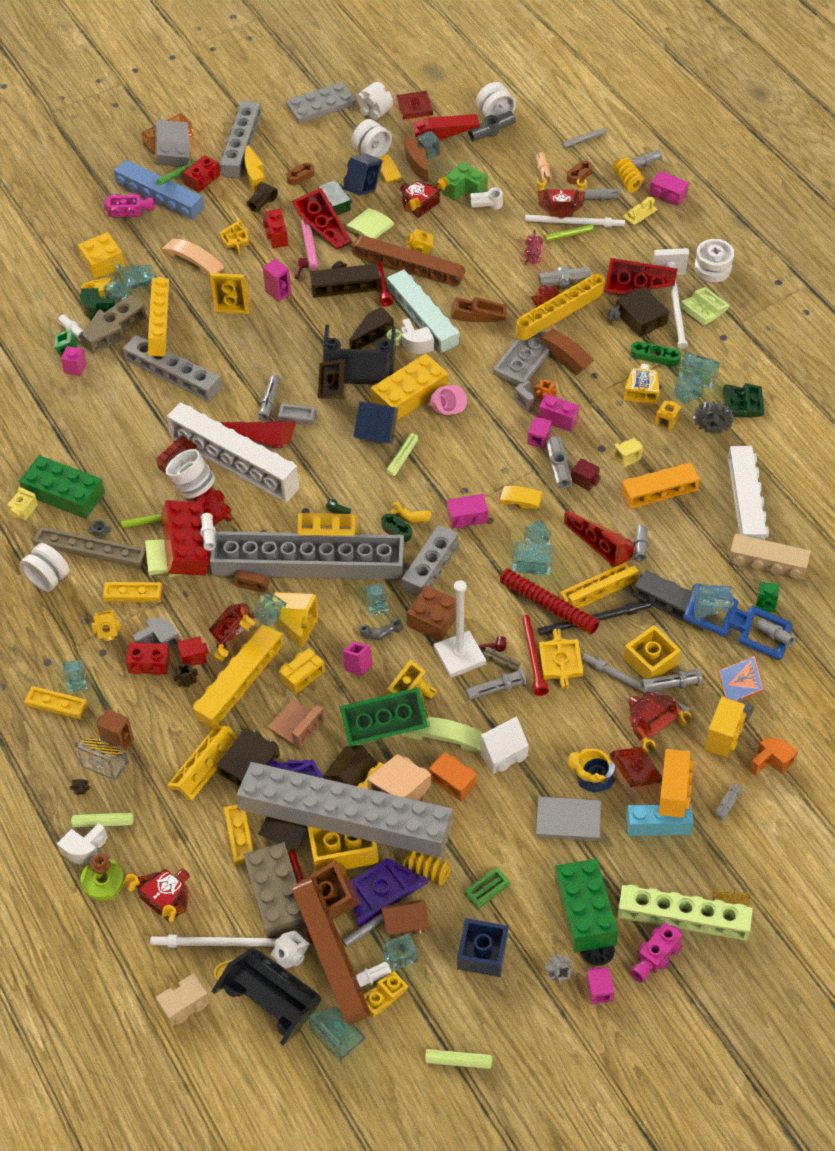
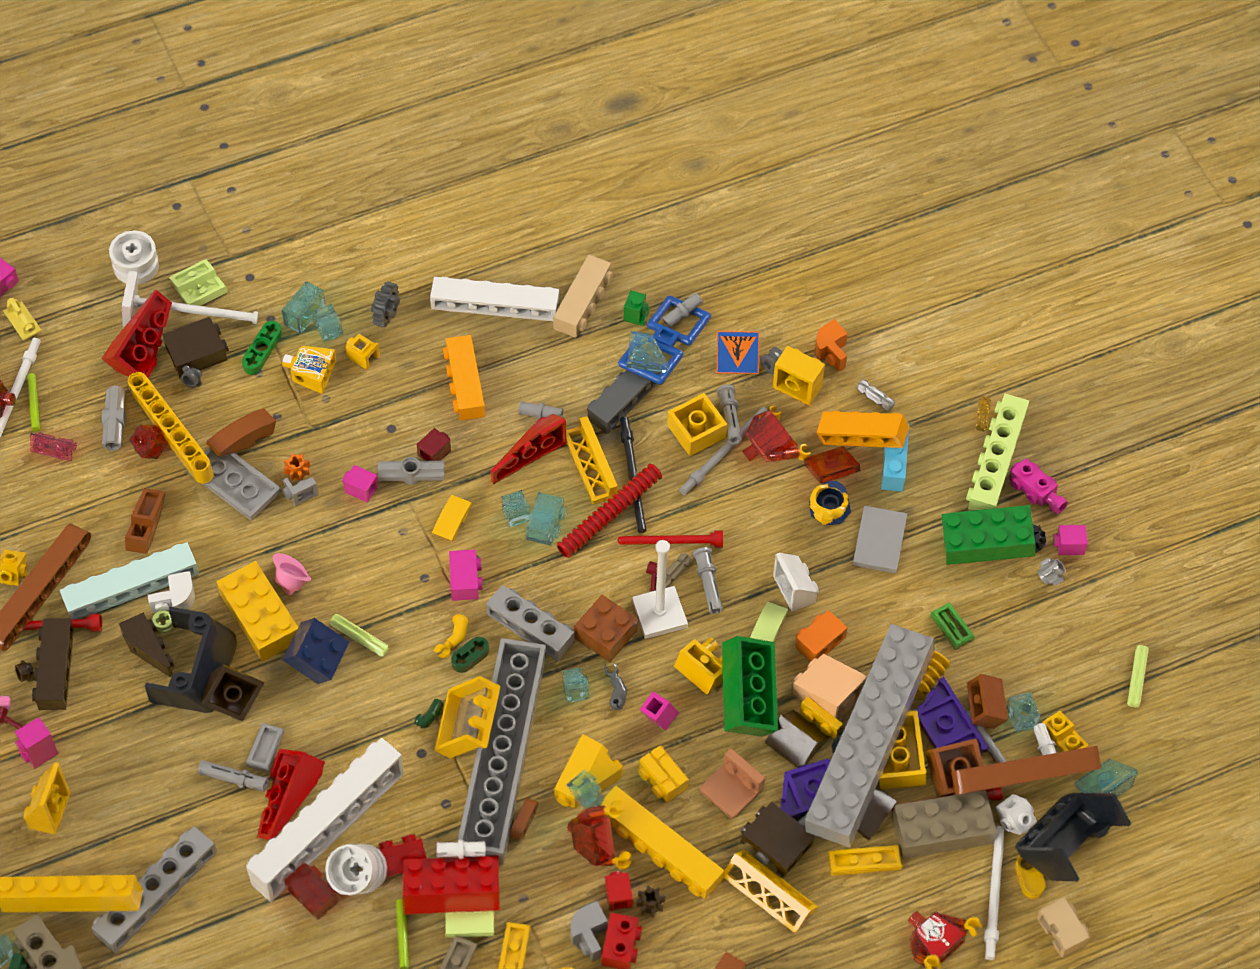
camera: 85 degrees left, 5 degrees up
dark blue brick [457,918,509,977] -> none
dark pink brick [538,394,579,432] -> none
yellow plate [539,629,583,690] -> none
light yellow brick [613,438,643,468] -> none
dark green slope [723,383,765,417] -> none

